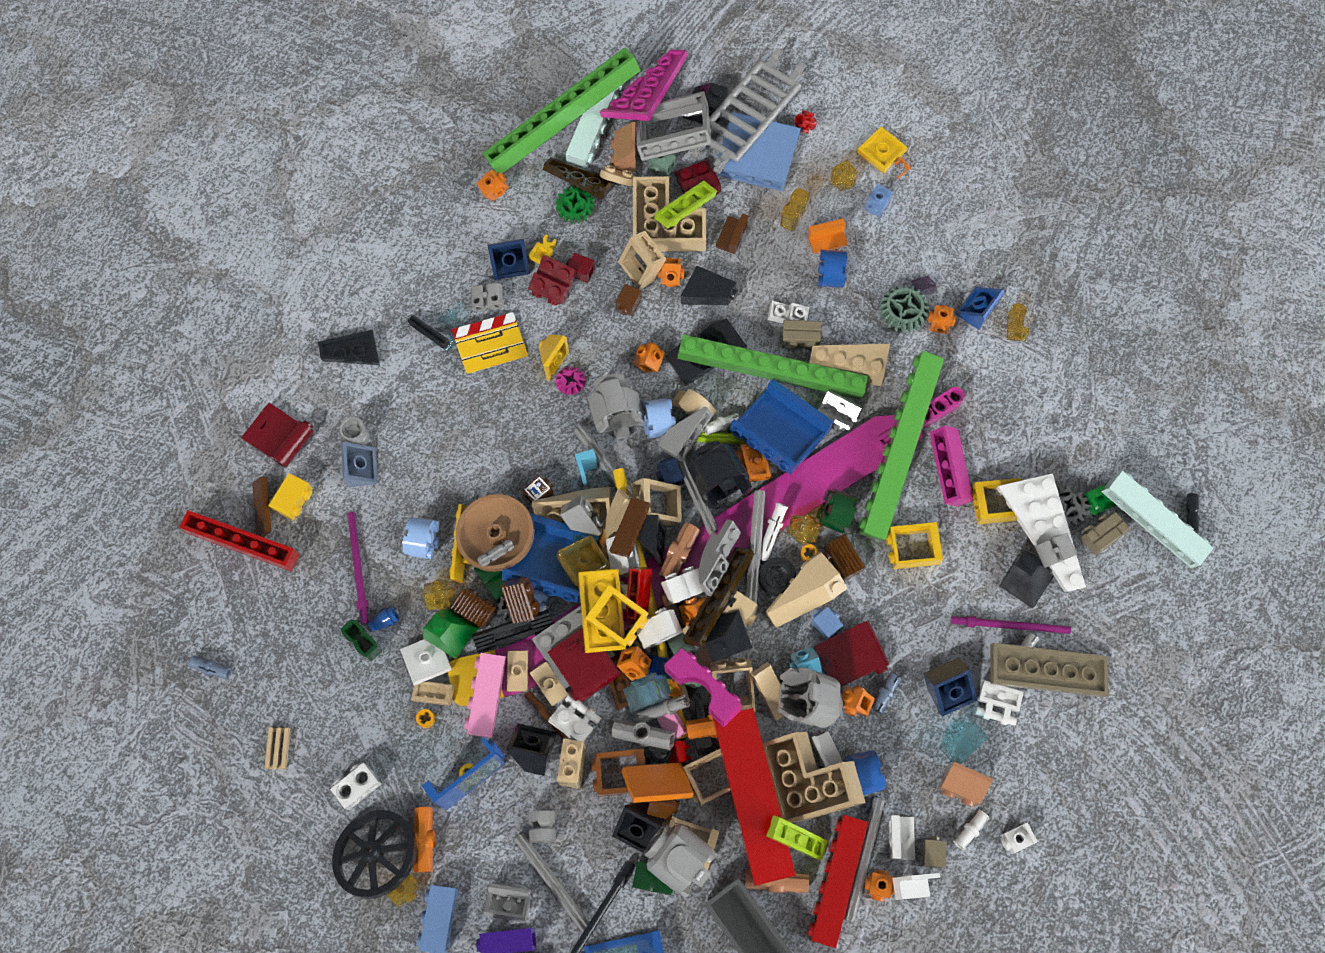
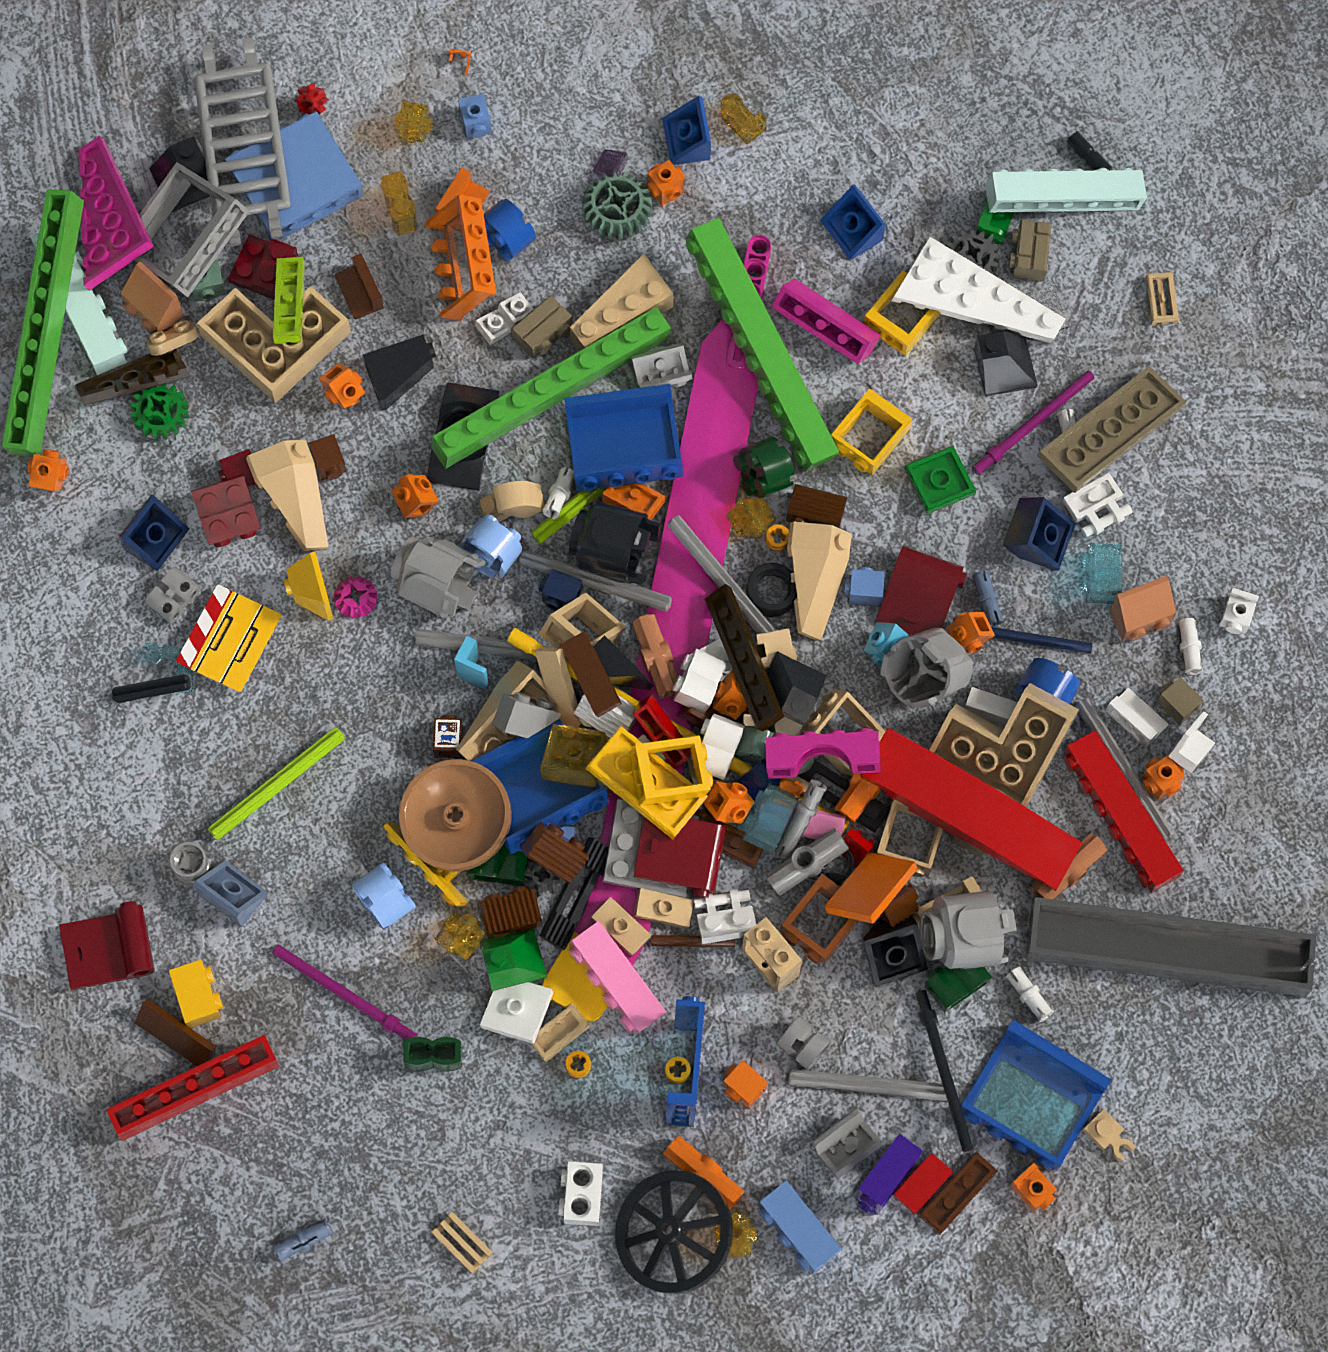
camera: 50 degrees left, 0 degrees up
black wing [318,330,380,366] -> none
blue cone [368,607,399,632] -> none
light grey axle [477,540,514,566] -> none
black slope [507,723,557,776] -> none
yellow plate [528,235,557,264] -> none
tan window [618,231,666,290] -> none
light grey slope [658,406,713,462] -> none
light grey slope [699,520,741,596] -> none
tan tile [751,662,784,721] -> none
white pin [760,502,788,561] -> none
lime hinge [767,816,828,861] -> none
yellow tile [857,126,908,174] -> none
light grey piece [1035,533,1077,568] -> none
none -> lime axle [208,727,345,840]
none -> tan wedge [246,440,328,551]
none -> orange window [425,195,496,321]
none -> orange brick [723,1060,768,1109]
none -> blue slope [820,185,886,260]
none -> green plate [904,446,976,515]
none -> dark blue bar [991,627,1093,654]
none -> white pin [1006,966,1054,1022]
none -> tan tile [1145,272,1179,326]

